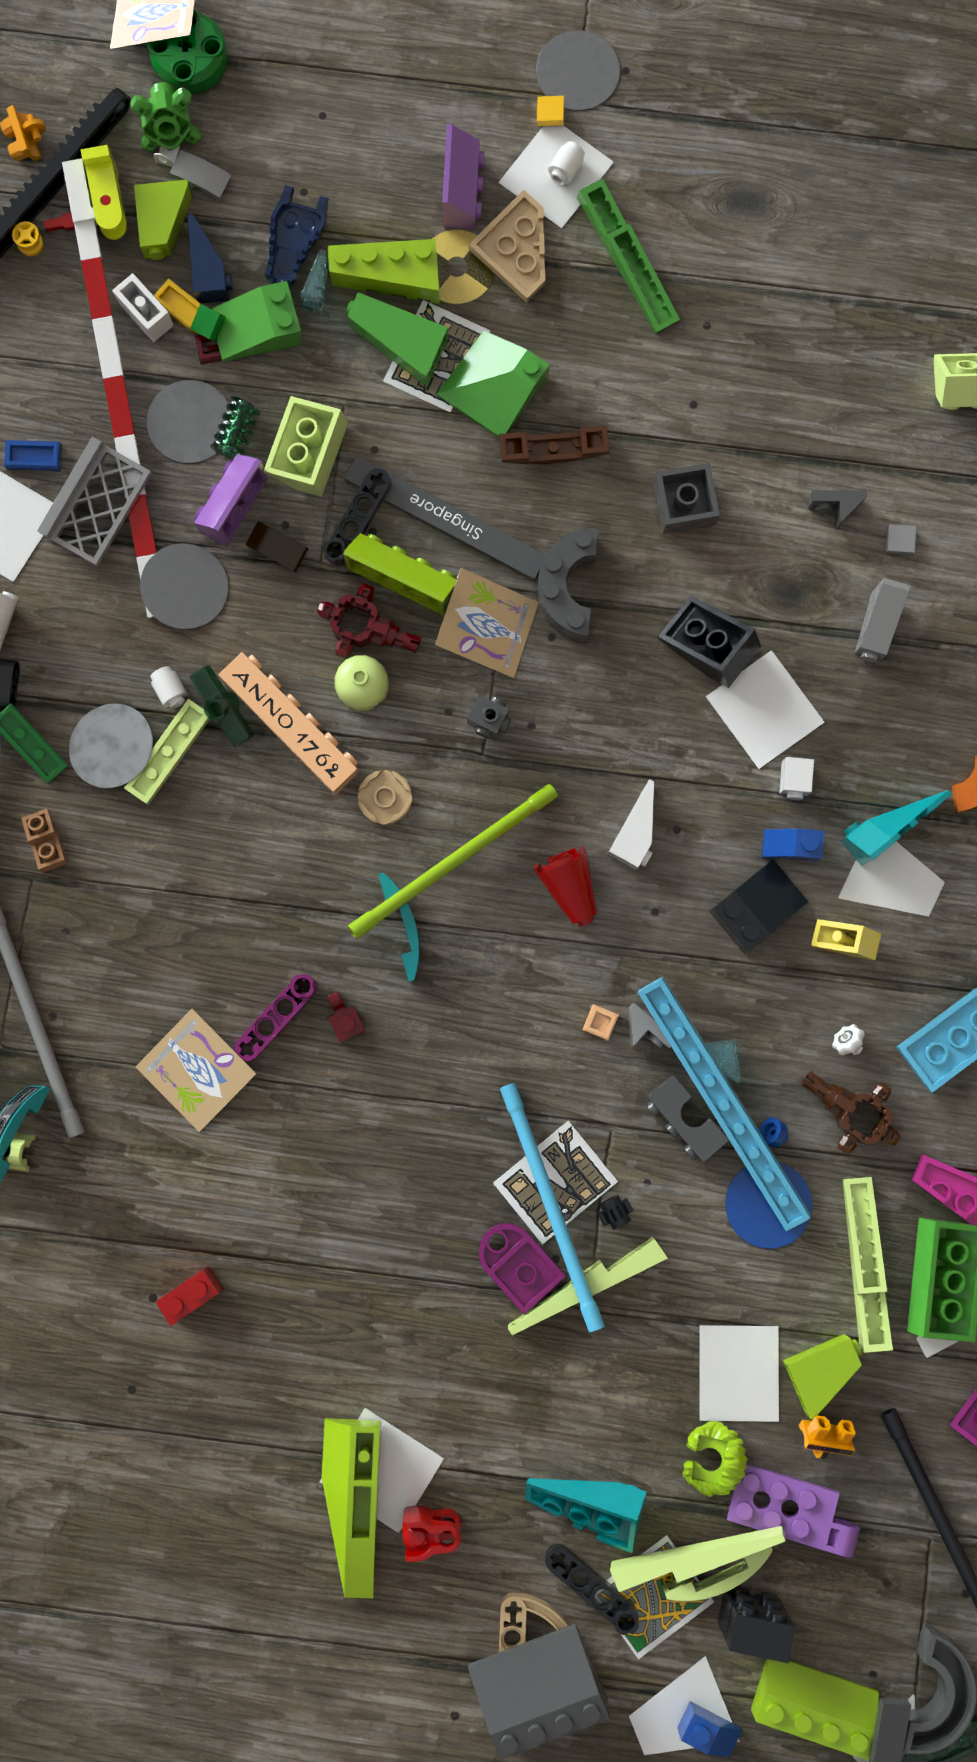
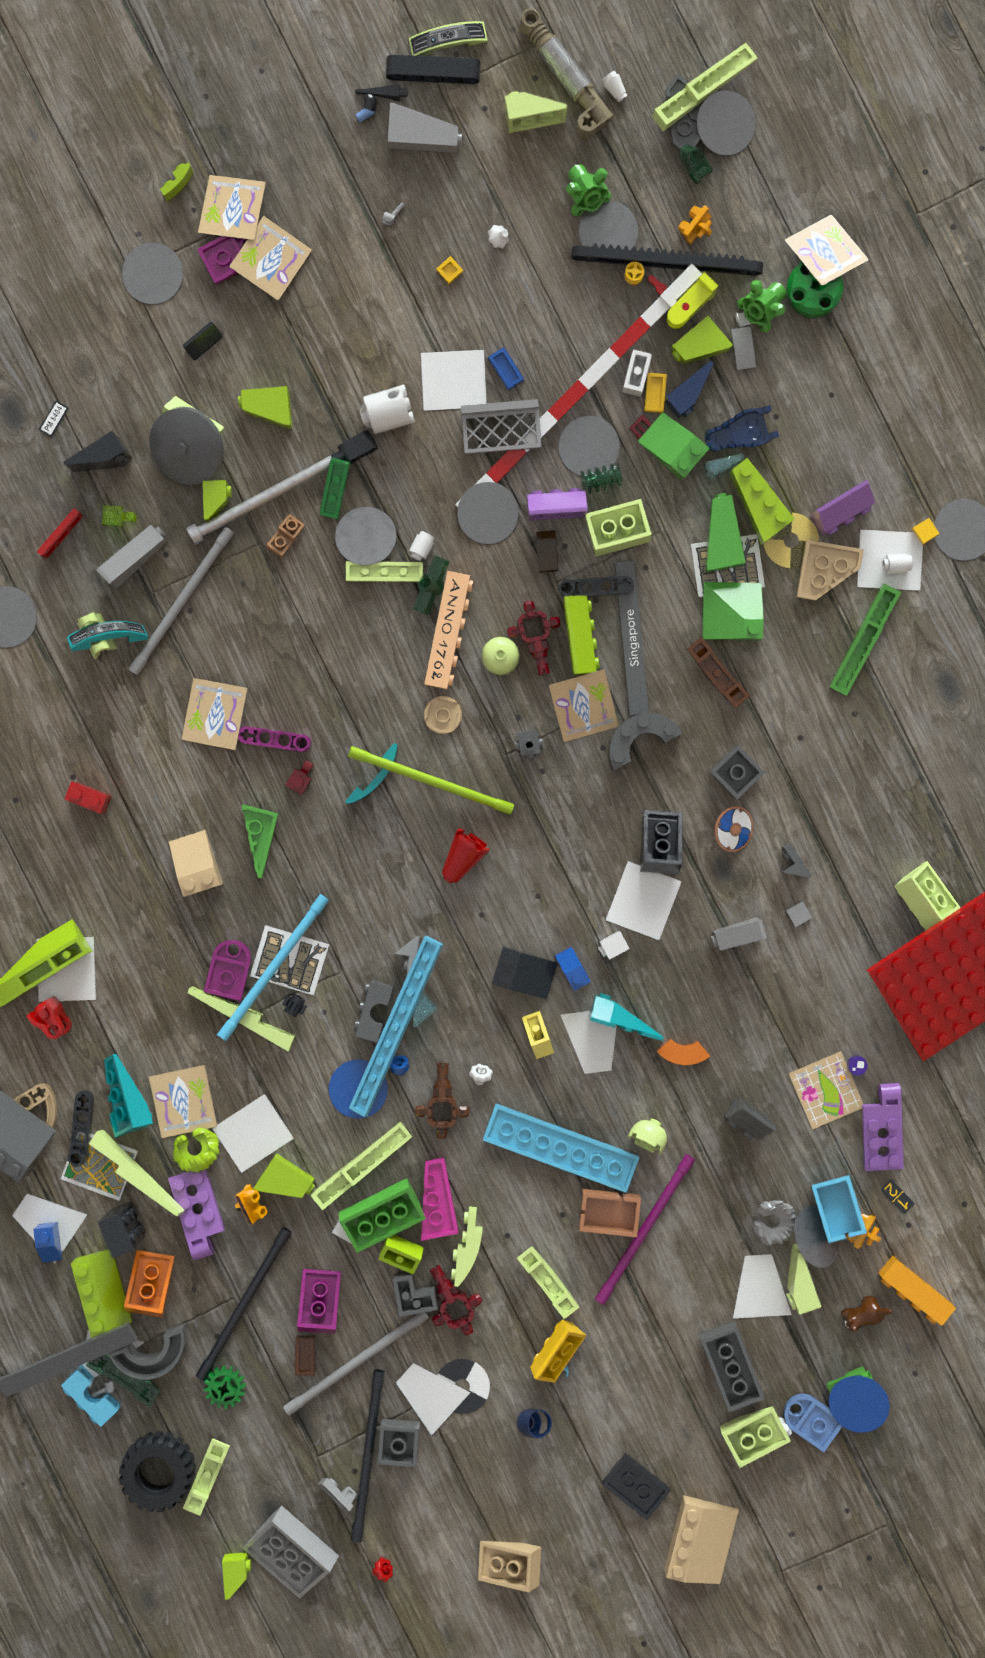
camera: 60 degrees right, 5 degrees up
green tile [190,304,225,341] -> none
light nougat tile [582,1004,619,1041] -> none
white slope [607,779,654,870] -> none
yellowish green slope [662,1547,773,1601] -> none
none -> orange slope [124,1250,175,1318]
none -> tan sticker [149,1065,217,1138]
none -> tan slope [169,830,223,897]
none -> bright green wing [242,804,279,879]
none -> shield [714,806,753,852]

